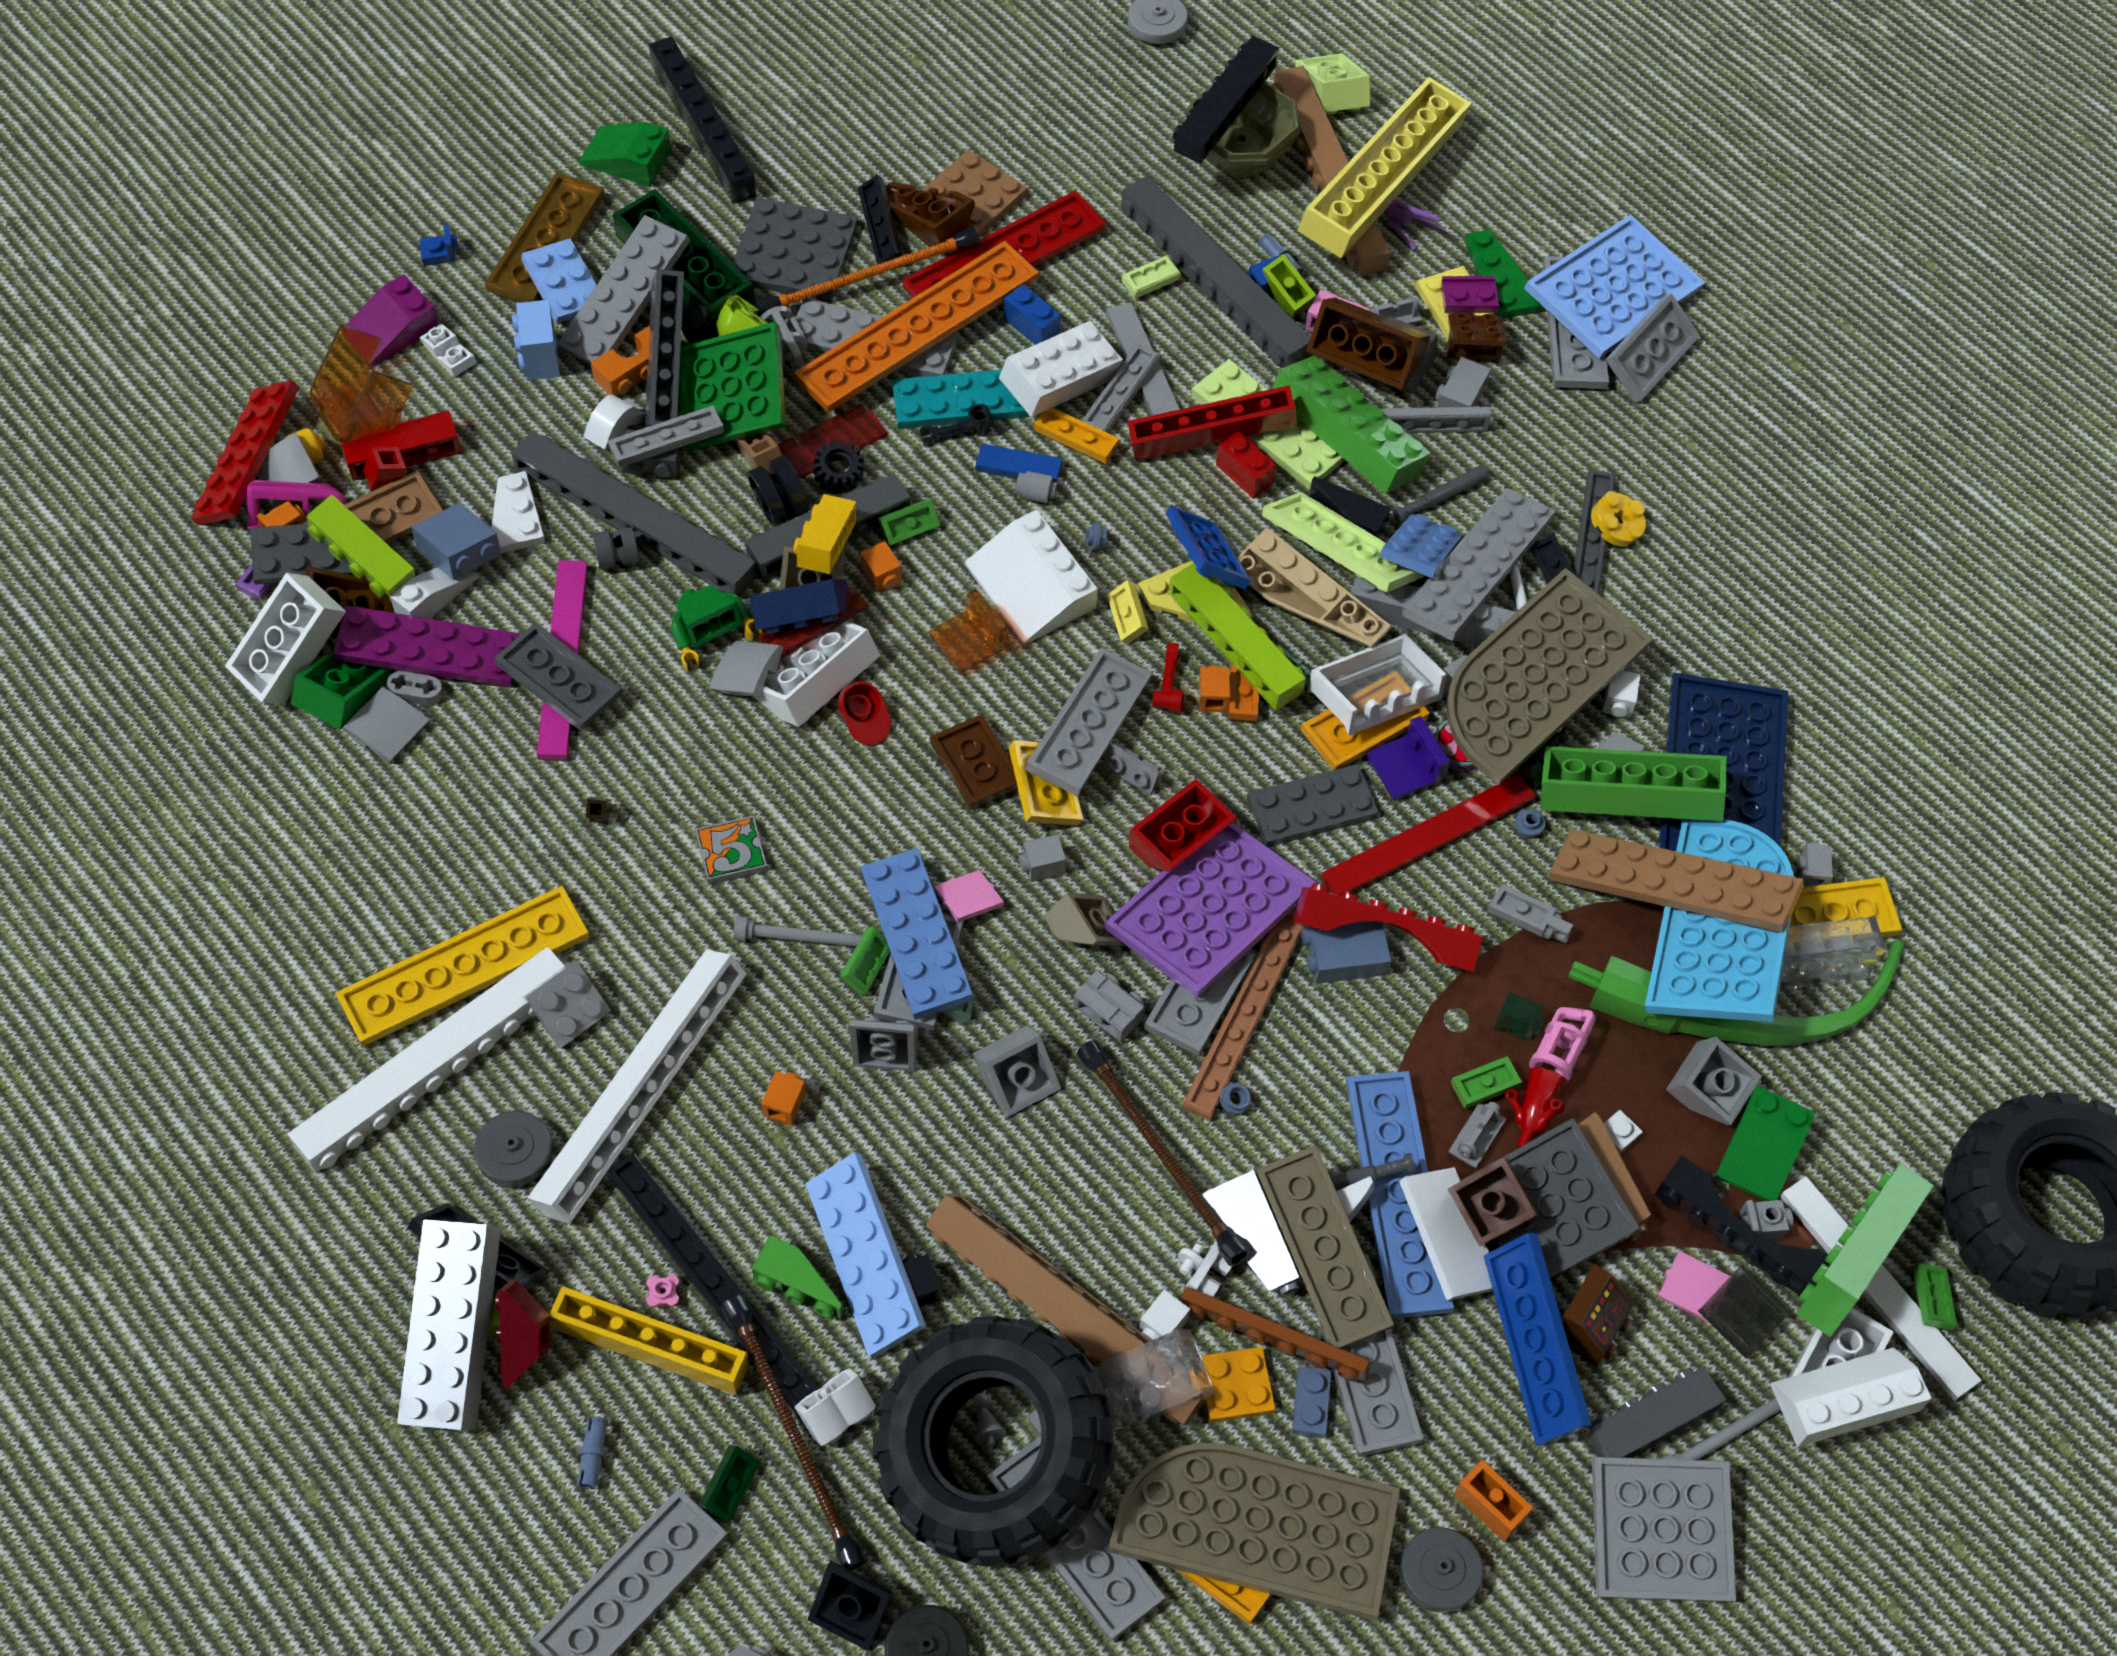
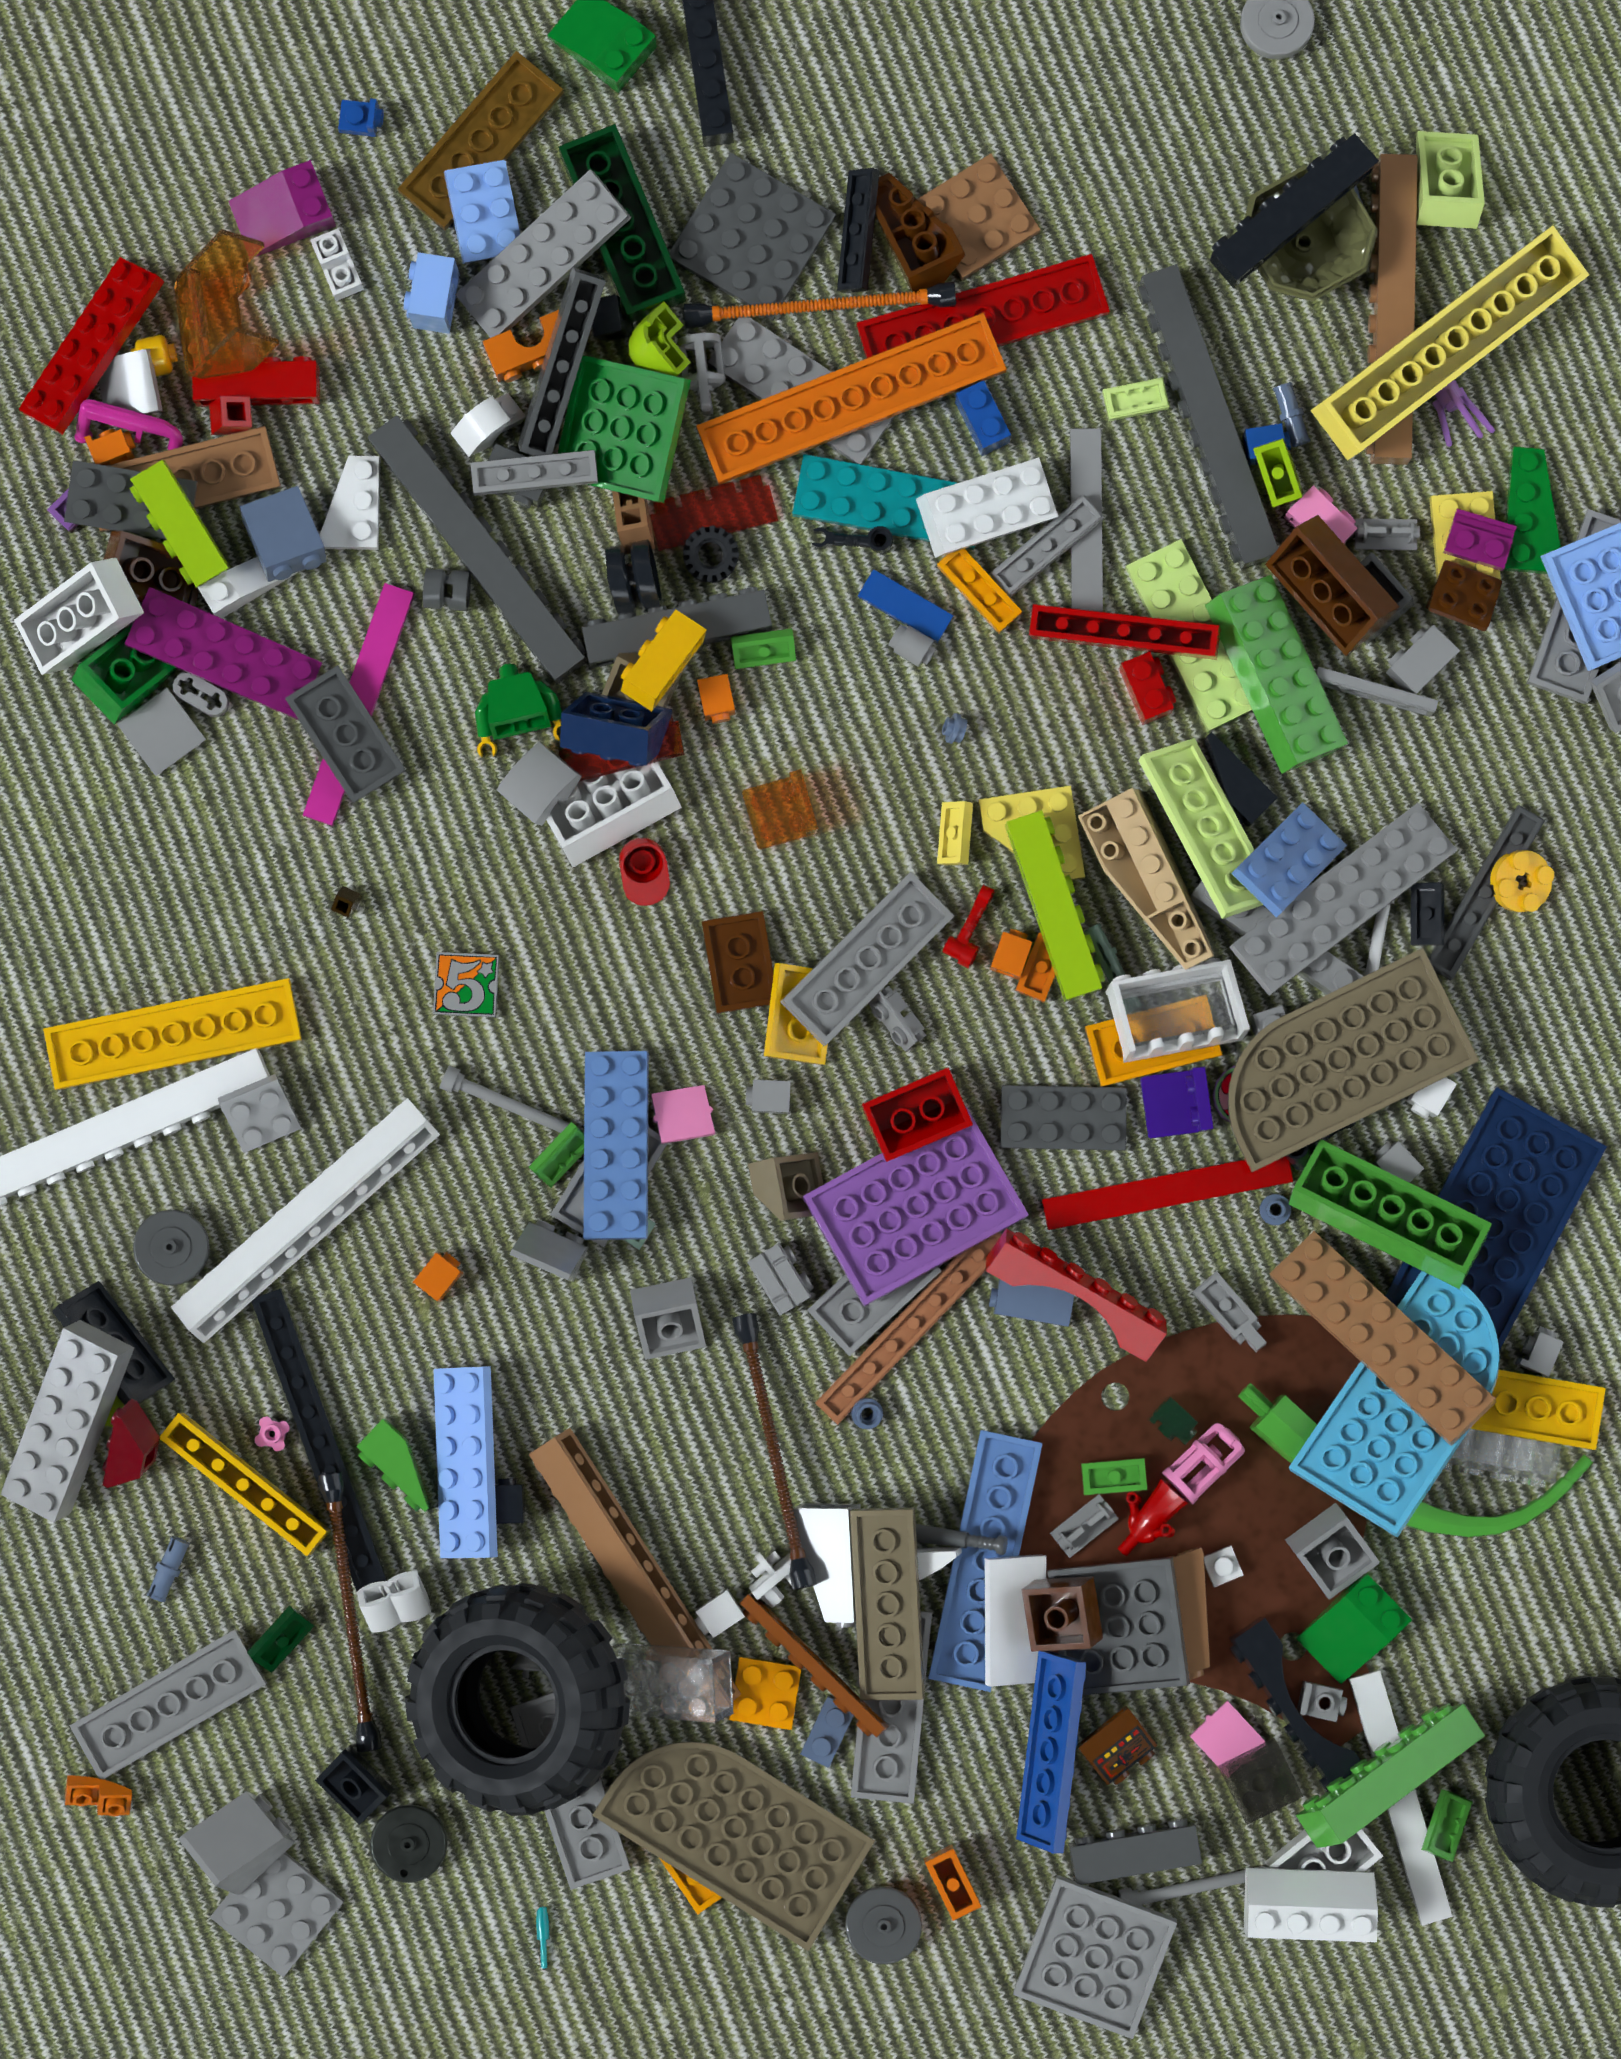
camera: 20 degrees right, 25 degrees up
white slope [965,509,1098,645] -> none
blue plate [1165,505,1251,590] -> none
dark grey piece [1392,465,1489,523] -> none

